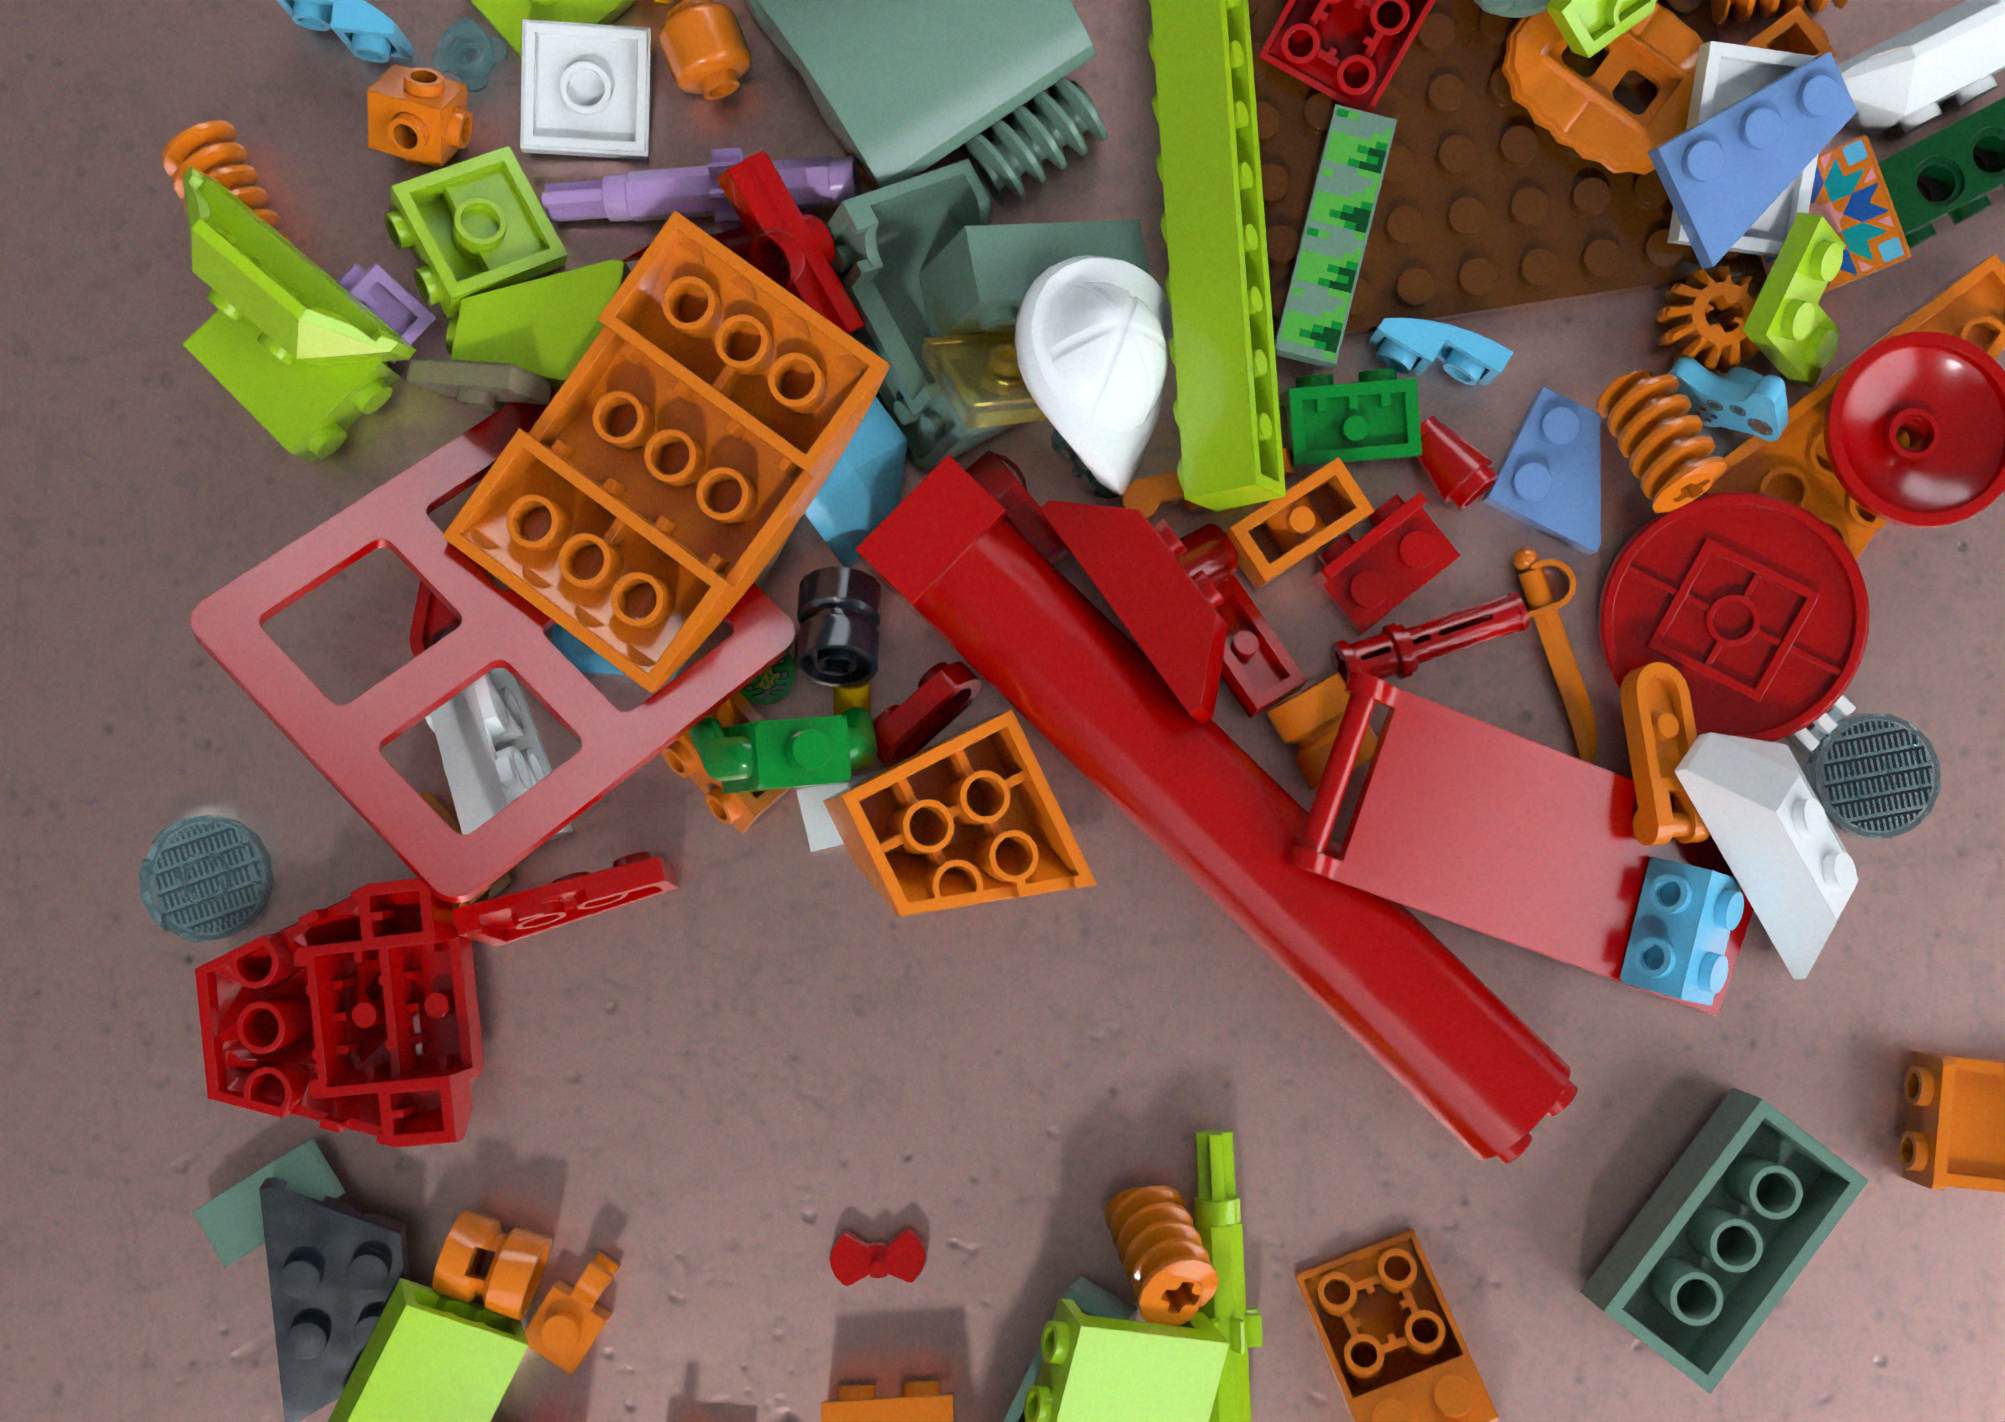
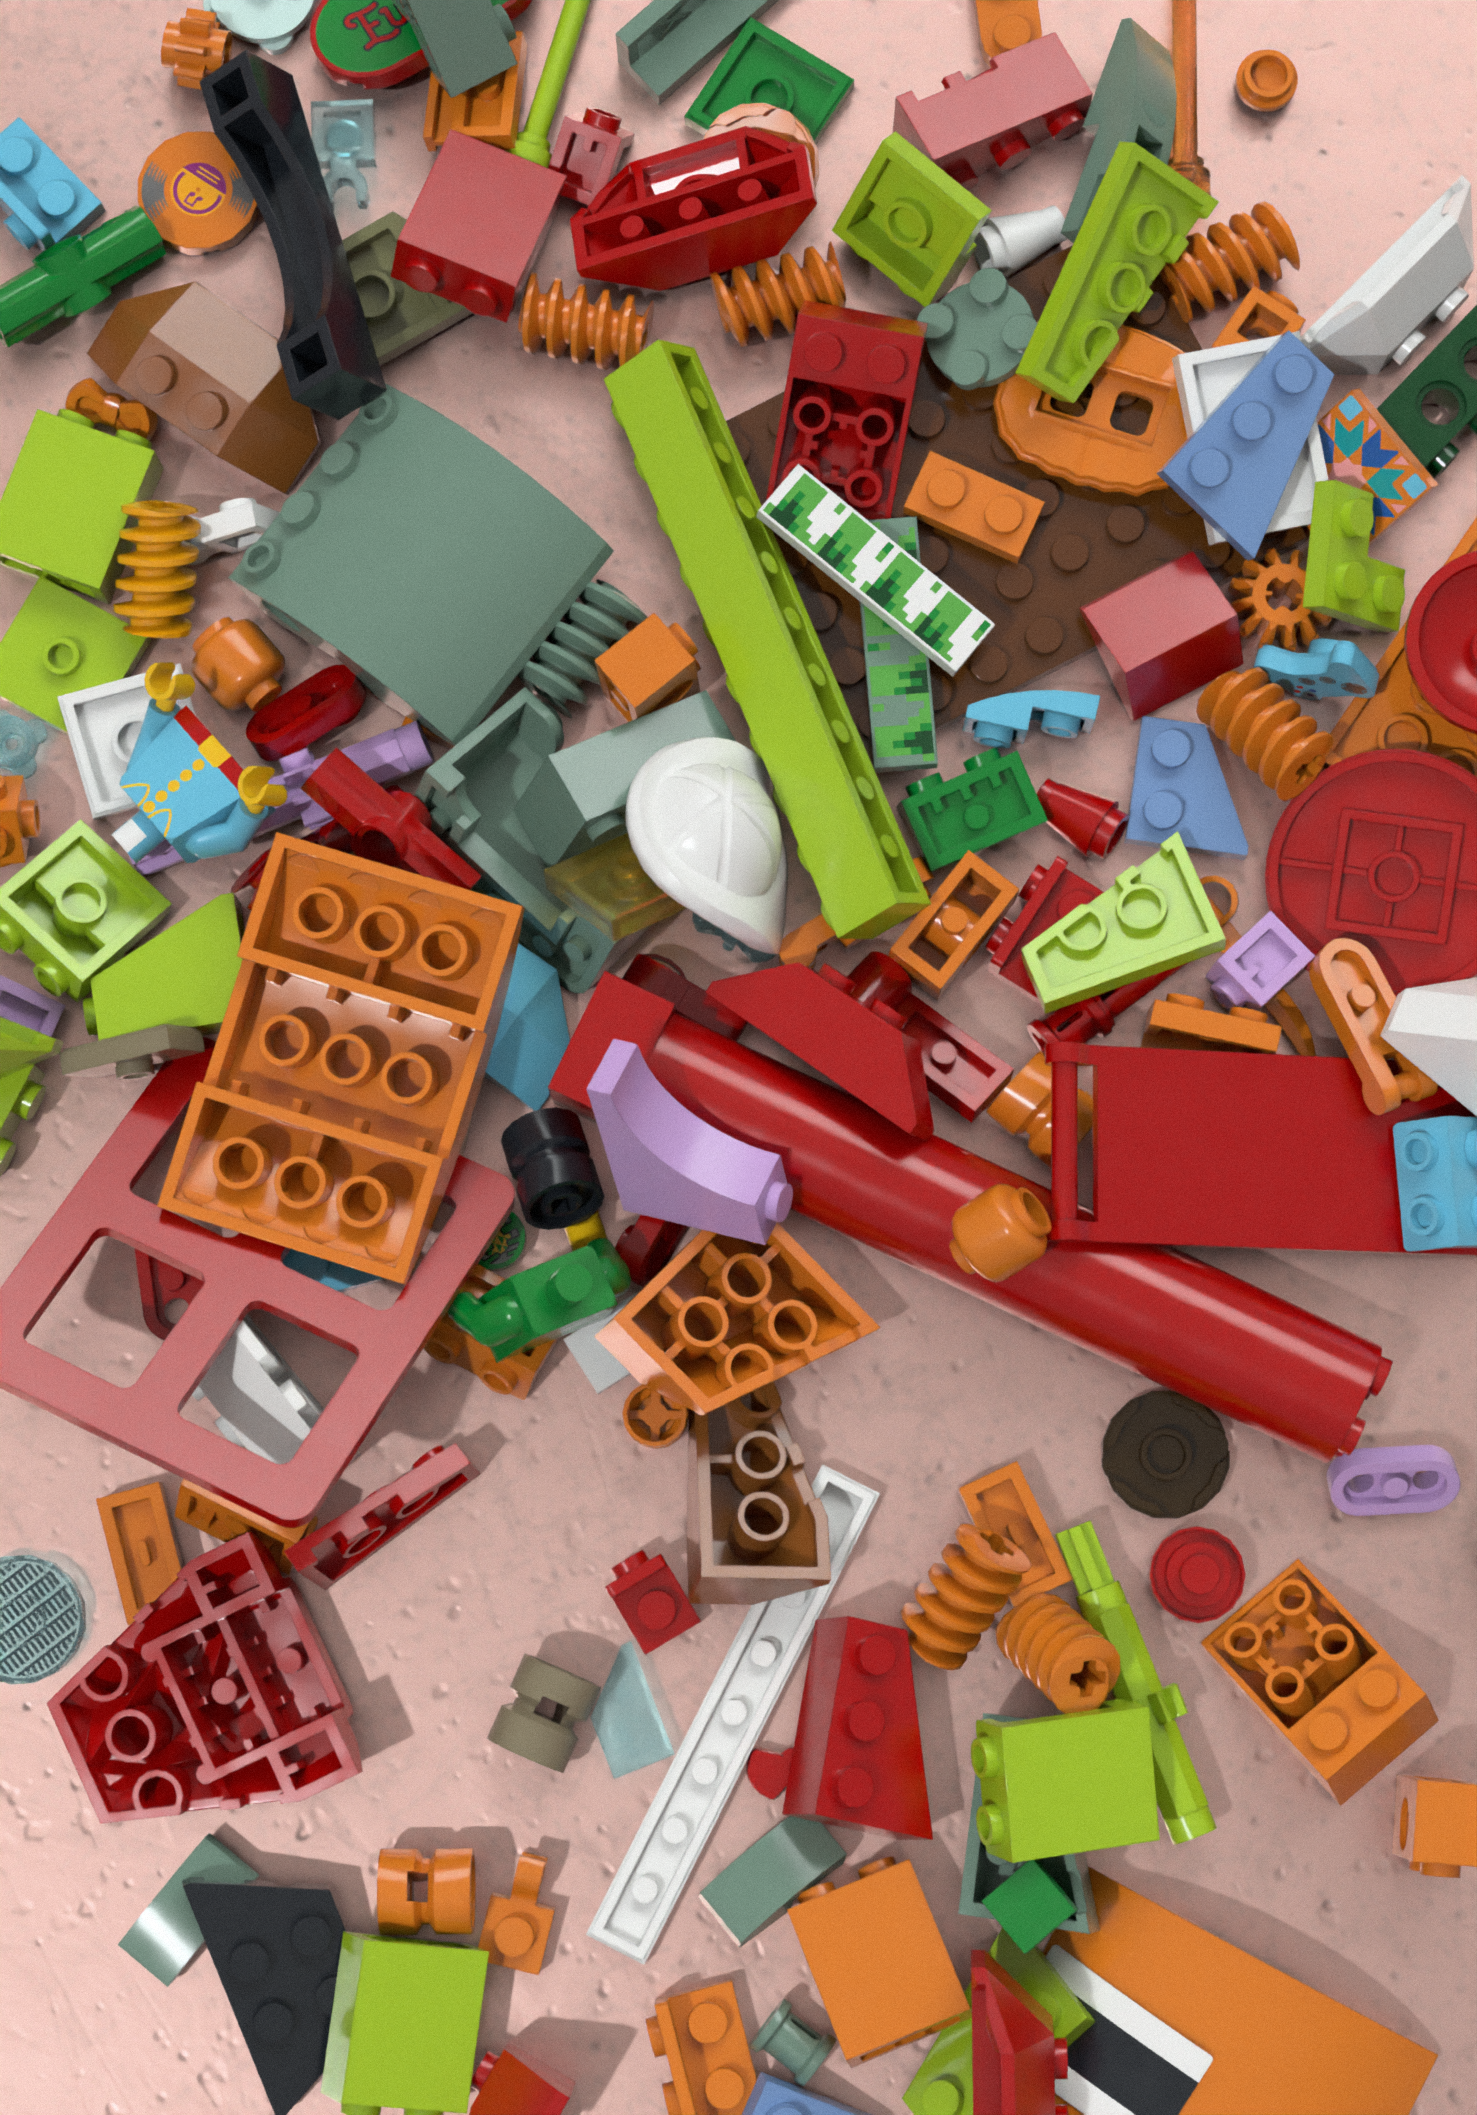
camera: 15 degrees left, 5 degrees down
none -> orange plate [96,1482,184,1625]
none -> medium azure torso [111,662,288,864]
none -> red plate [246,665,367,761]
none -> dark tan wheel [487,1653,601,1773]
none -> lavender arch [586,1039,793,1245]
none -> white tile [586,1464,880,1965]
none -> clear light blue tile [590,1641,675,1779]
none -> orange brick [594,612,701,723]
none -> red bracket [605,1549,702,1655]
none -> orange wheel [622,1384,689,1449]
none -> dark orange wedge [687,1381,831,1605]
none -> sand green slope [699,1816,847,1948]
none -> tile [756,464,995,677]
none -> red wedge [782,1616,933,1840]
none -> orange piece [900,1524,1033,1671]
none -> orange plate [903,451,1045,564]
none -> orange head [949,1183,1051,1282]
none -> orange plate [957,1461,1073,1607]
none -> lime wing [1021,831,1226,1014]
none -> slope [1079,551,1244,721]
none -> dark brown tile [1101,1391,1230,1519]
none -> orange bracket [1140,993,1282,1054]
none -> red plate [1147,1526,1246,1623]
none -> lavender bracket [1206,910,1315,1011]
none -> lavender plate [1326,1445,1460,1516]

